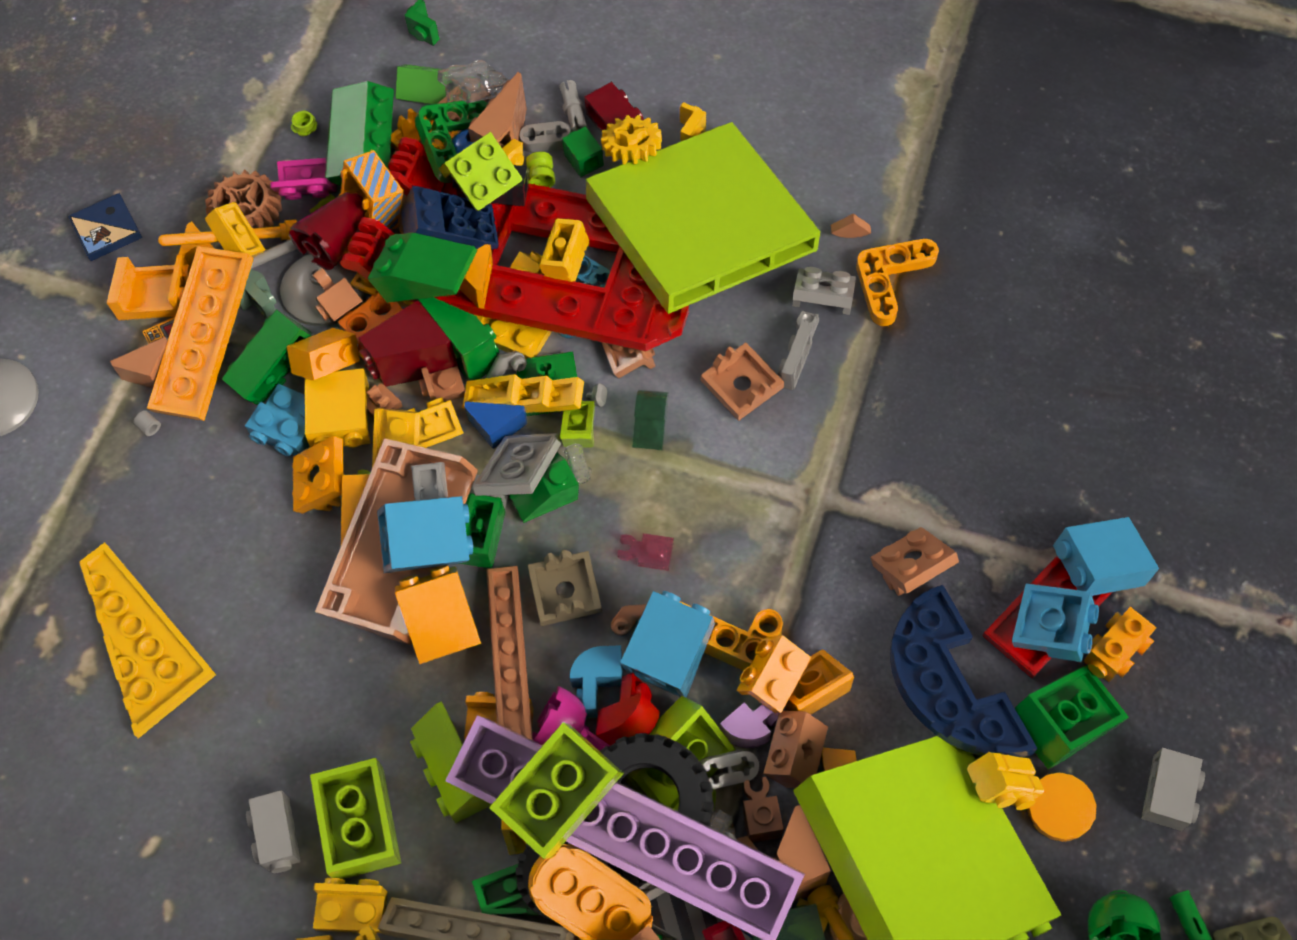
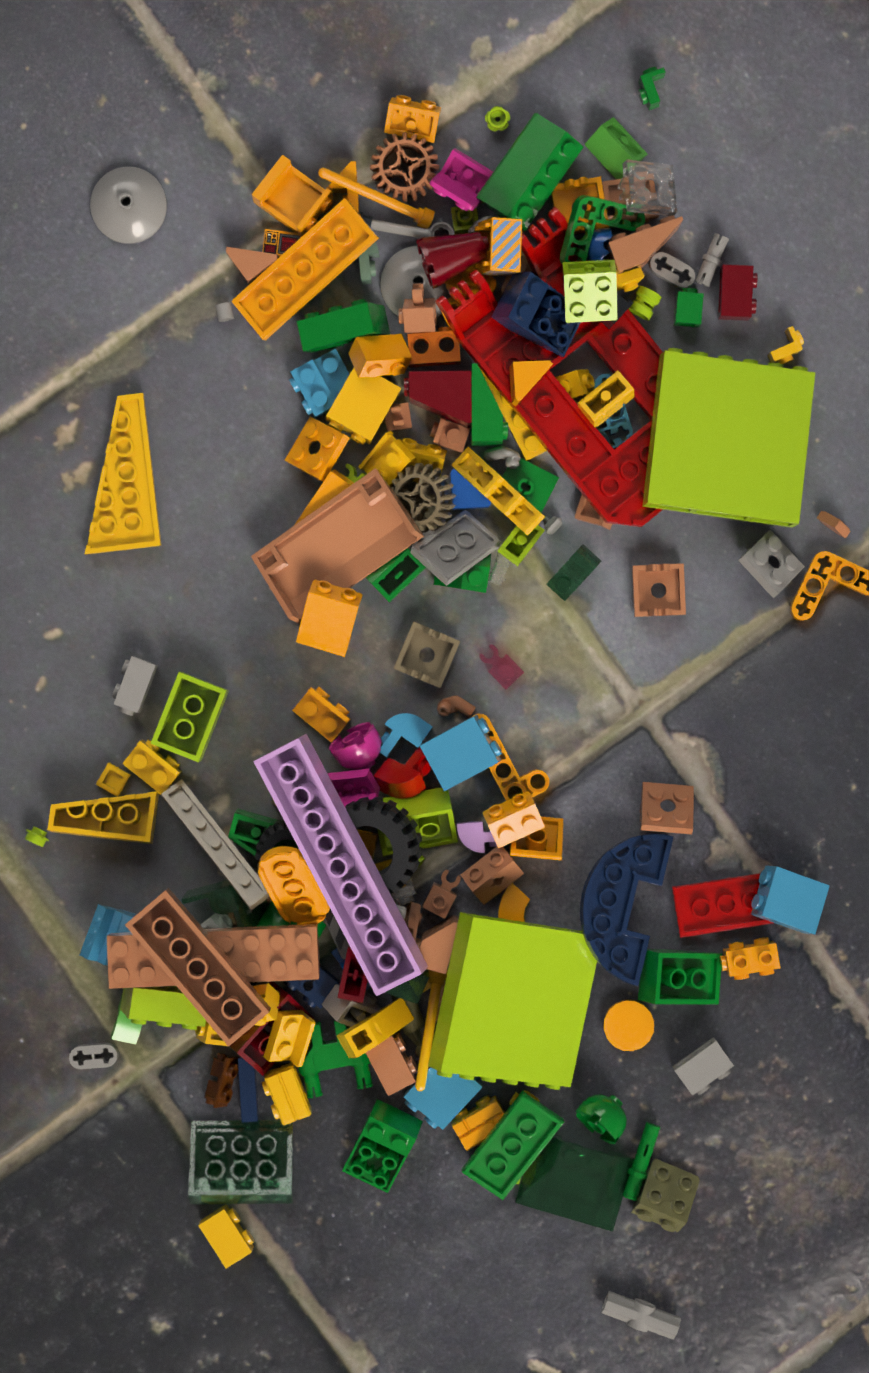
camera: 30 degrees right, 25 degrees up
tile [68,193,143,261] -> none
yellow slope [205,202,266,257] -> none
green slope [367,232,477,303] -> none
dark azure slope [377,496,473,573] -> none
lime slope [410,701,491,824] -> none
light grey plate [411,462,448,501] -> none
nougat tile [487,566,533,741] -> none
lime brick [489,722,624,859] -> none
yellow gear [601,115,662,165] -> none
light grey beam [700,750,759,788] -> none
light grey hinge [778,311,819,390] -> none
yellow brick [967,752,1044,810] -> none
dark azure plate [1012,584,1099,662] -> none
none -> light orange bracket [384,95,441,143]
none -> dark tan gear [391,463,456,533]

